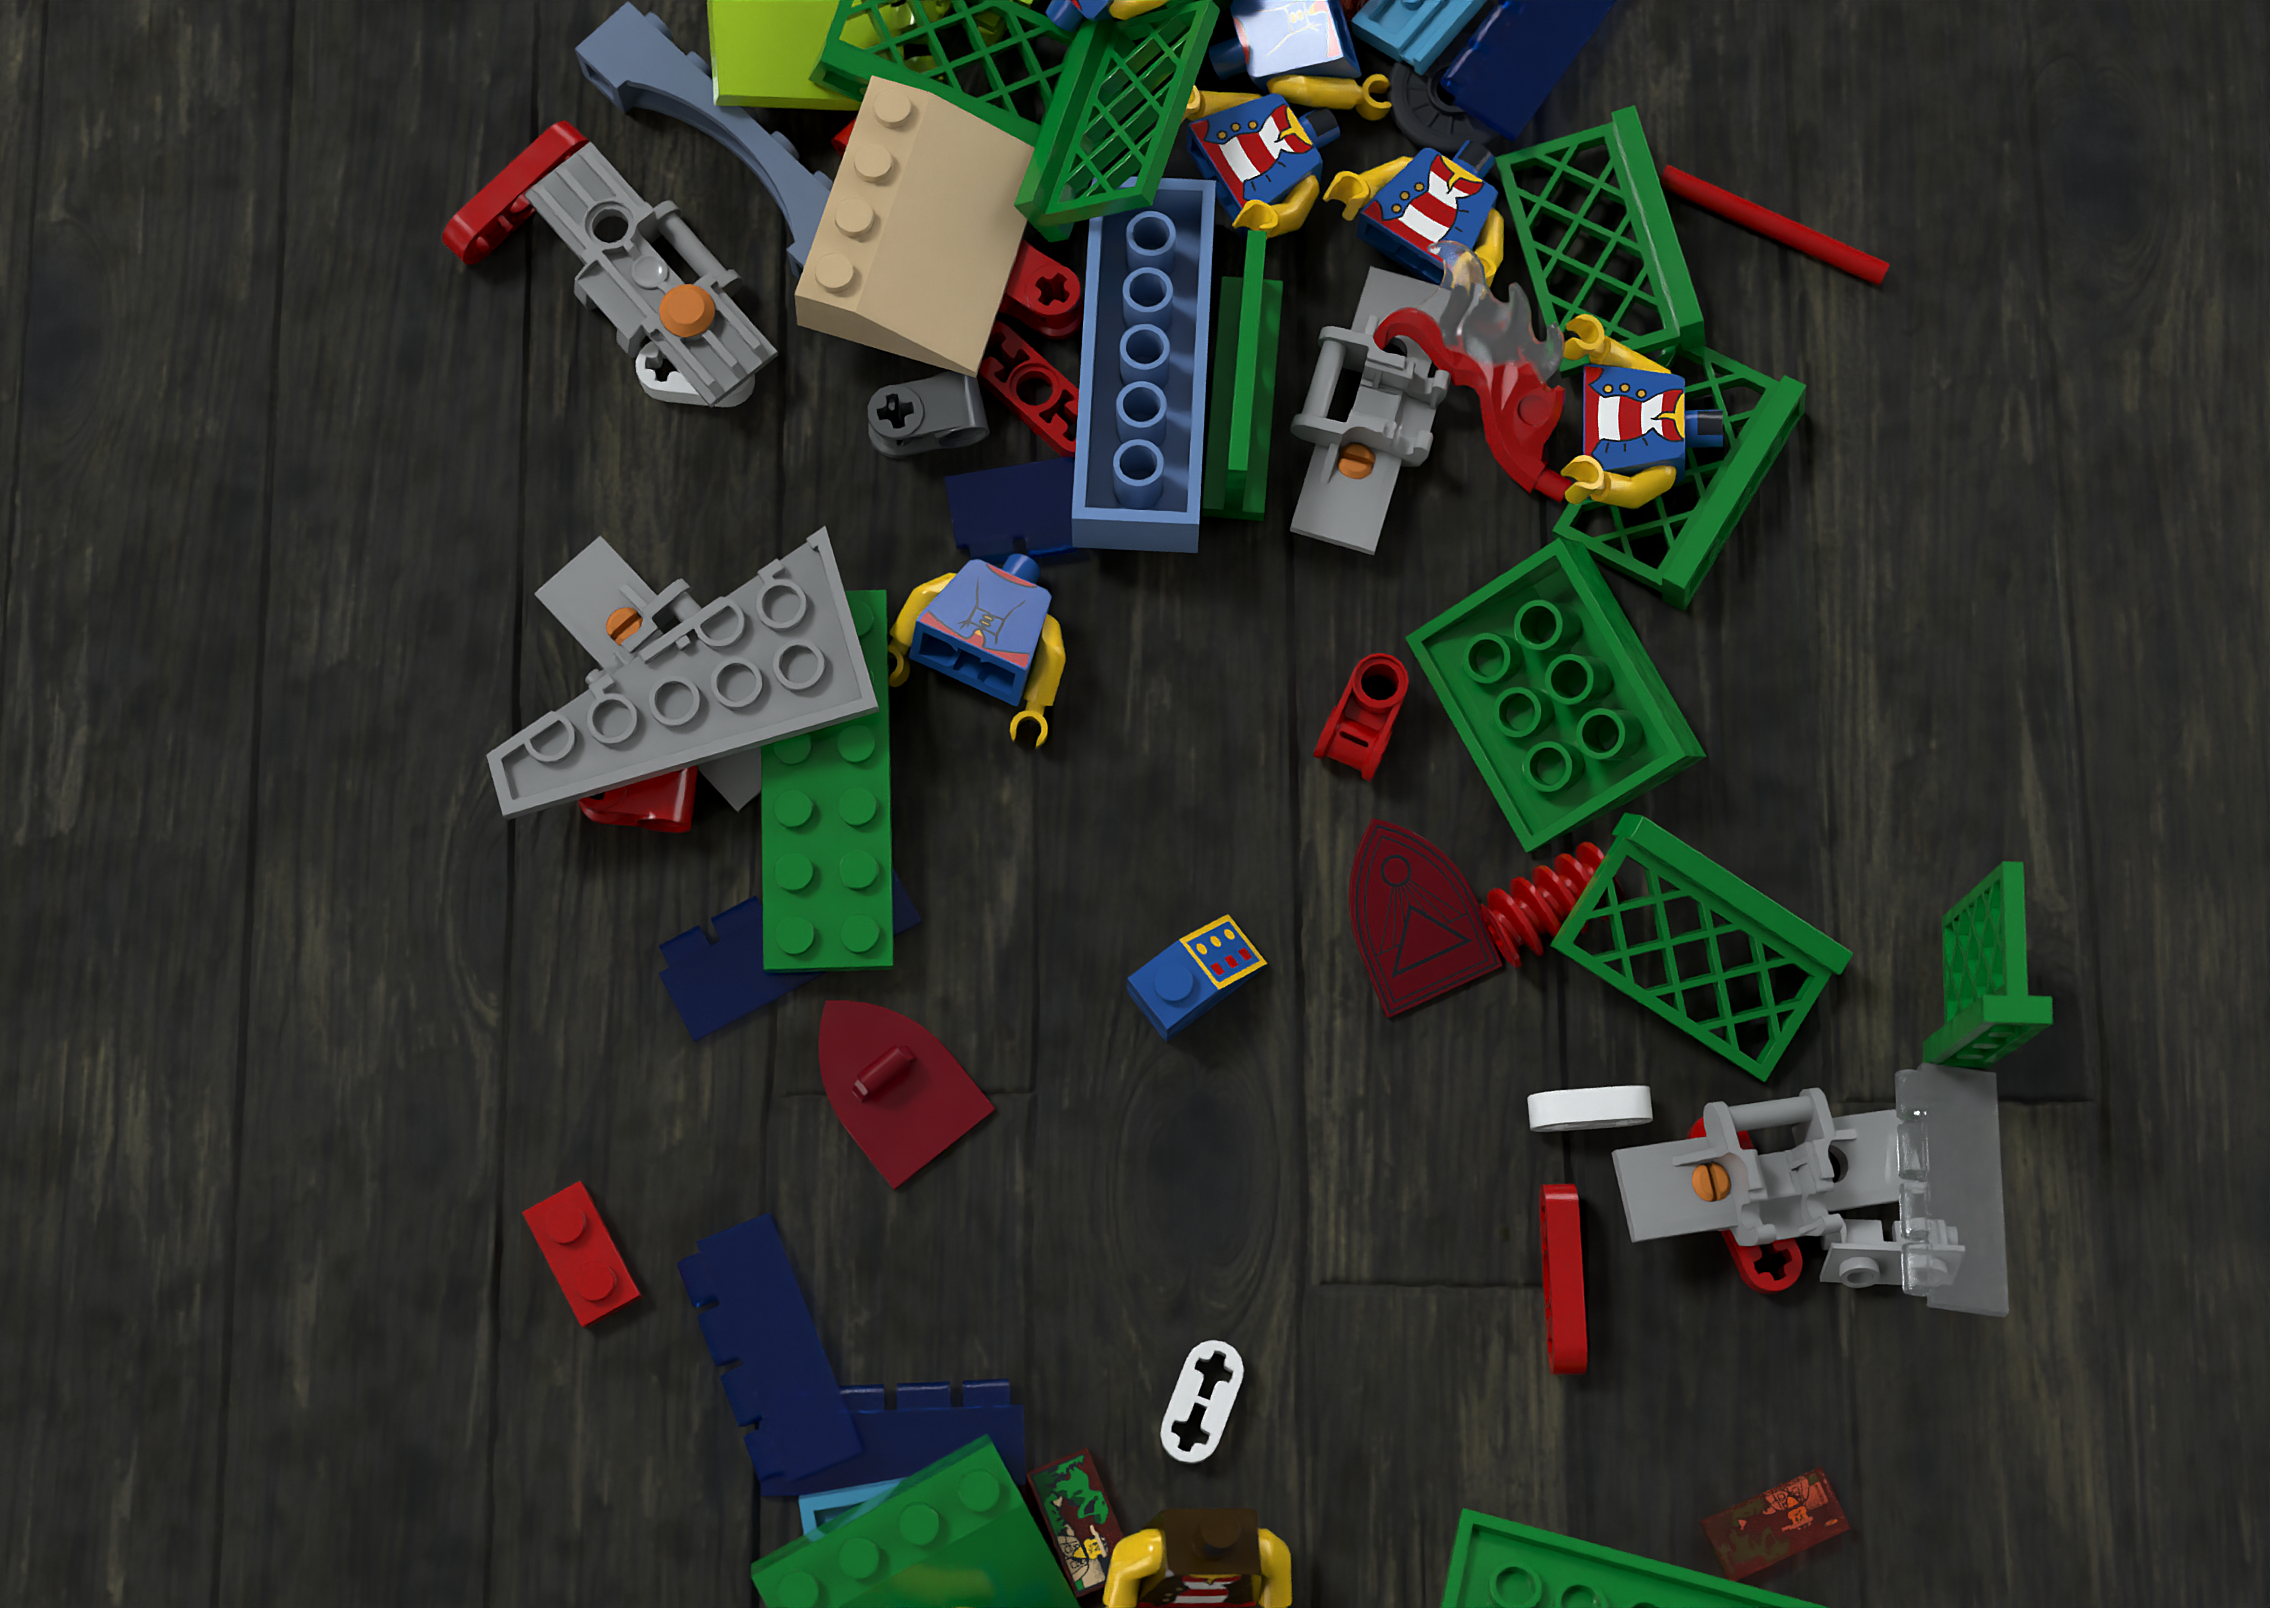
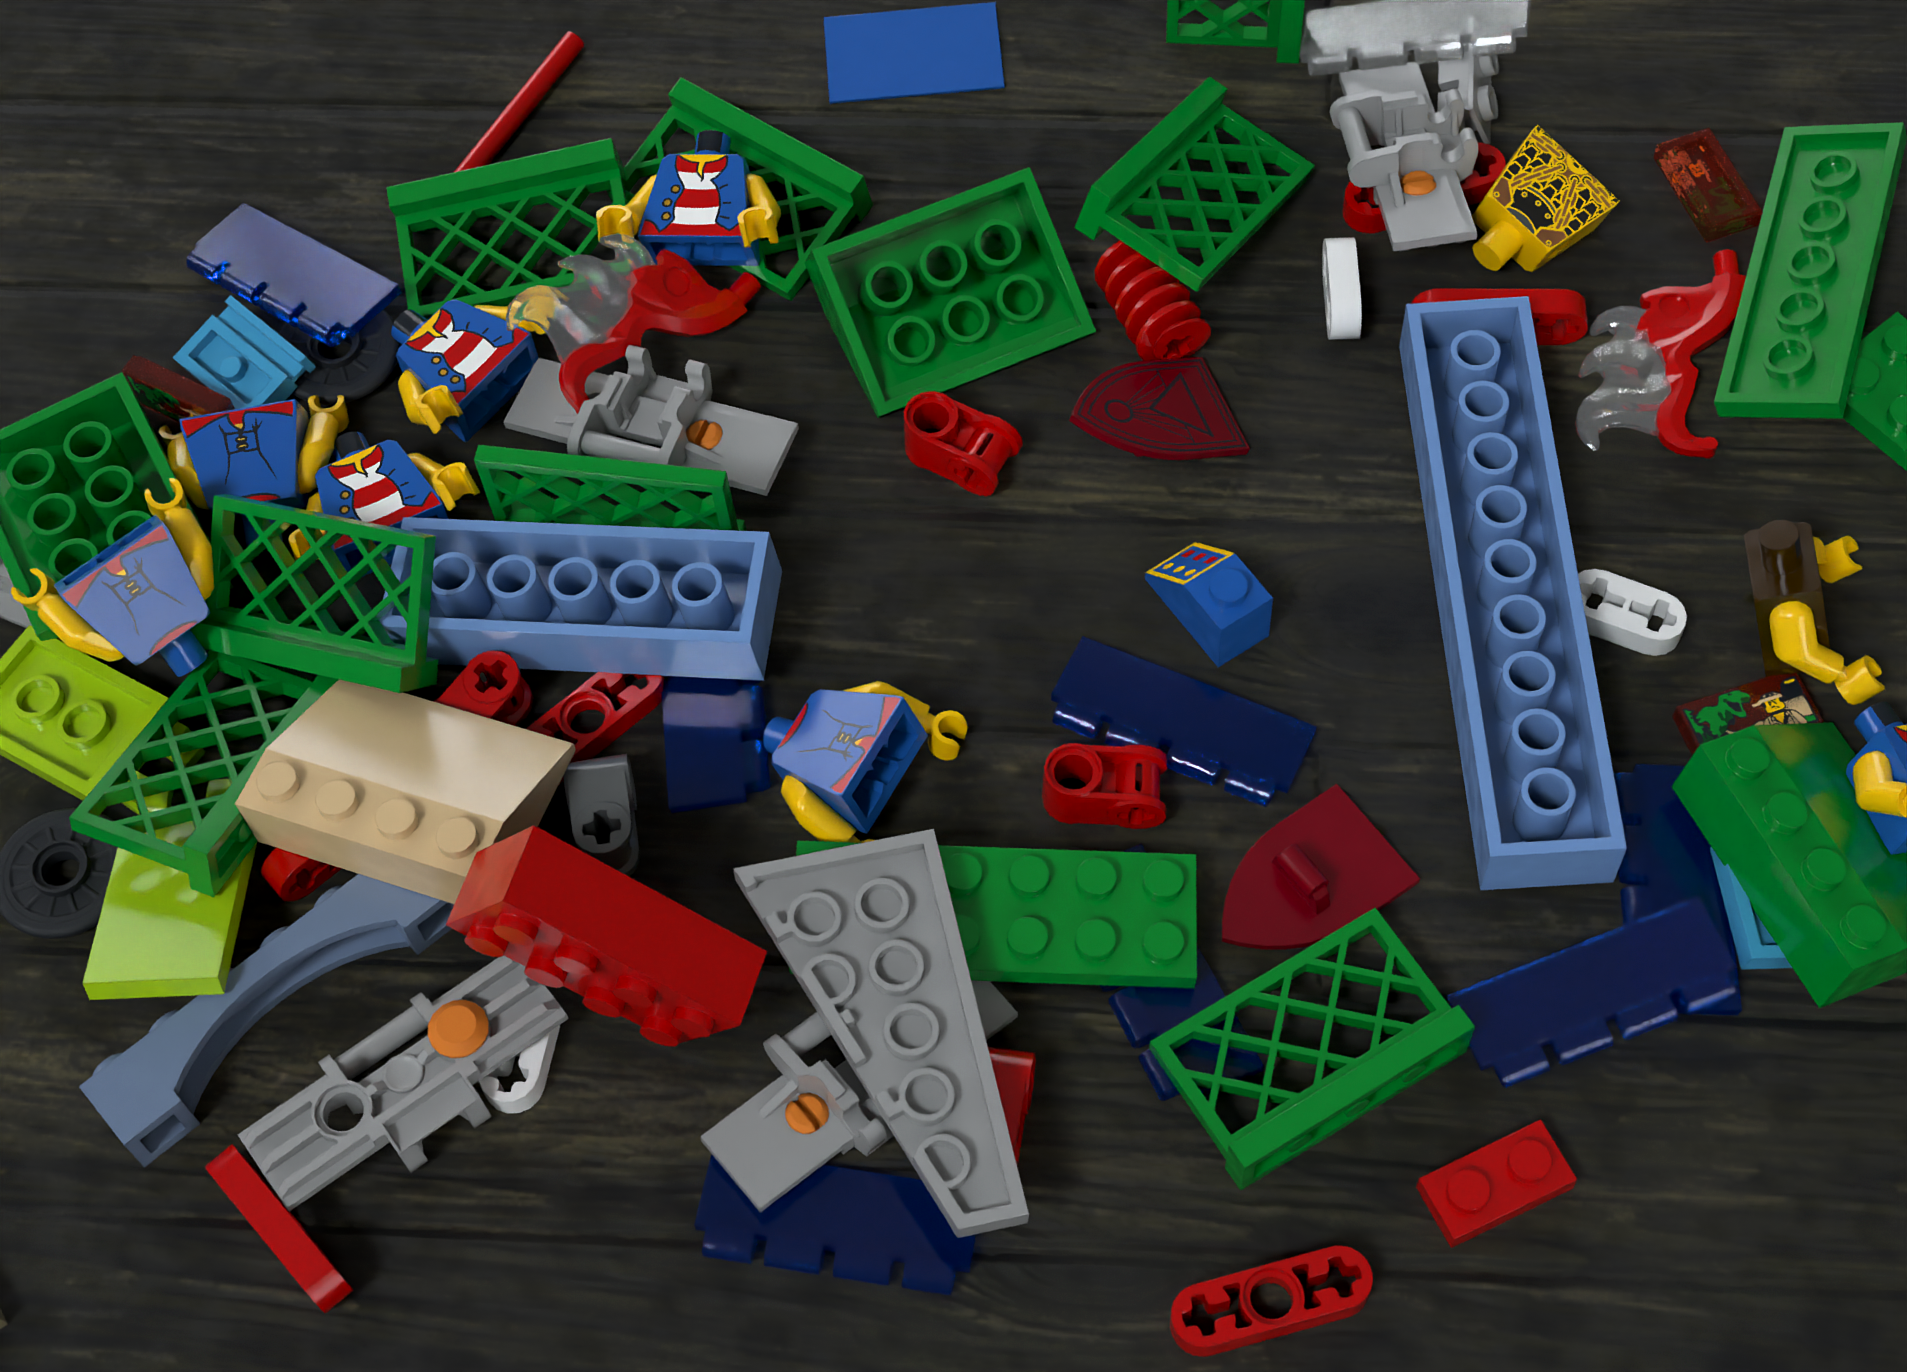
camera: 80 degrees left, 15 degrees down
none -> red brick [446,825,767,1047]
none -> clear blue windscreen [694,1153,977,1296]
none -> blue piece [824,2,1005,104]
none -> red piece [1042,743,1167,829]
none -> clear blue windscreen [1051,636,1317,807]
none -> green fence [1149,908,1475,1191]
none -> red beam [1170,1246,1373,1357]
none -> medium blue brick [1399,296,1627,890]
none -> yellow torso [1472,125,1620,272]
none -> piece [1575,249,1746,458]

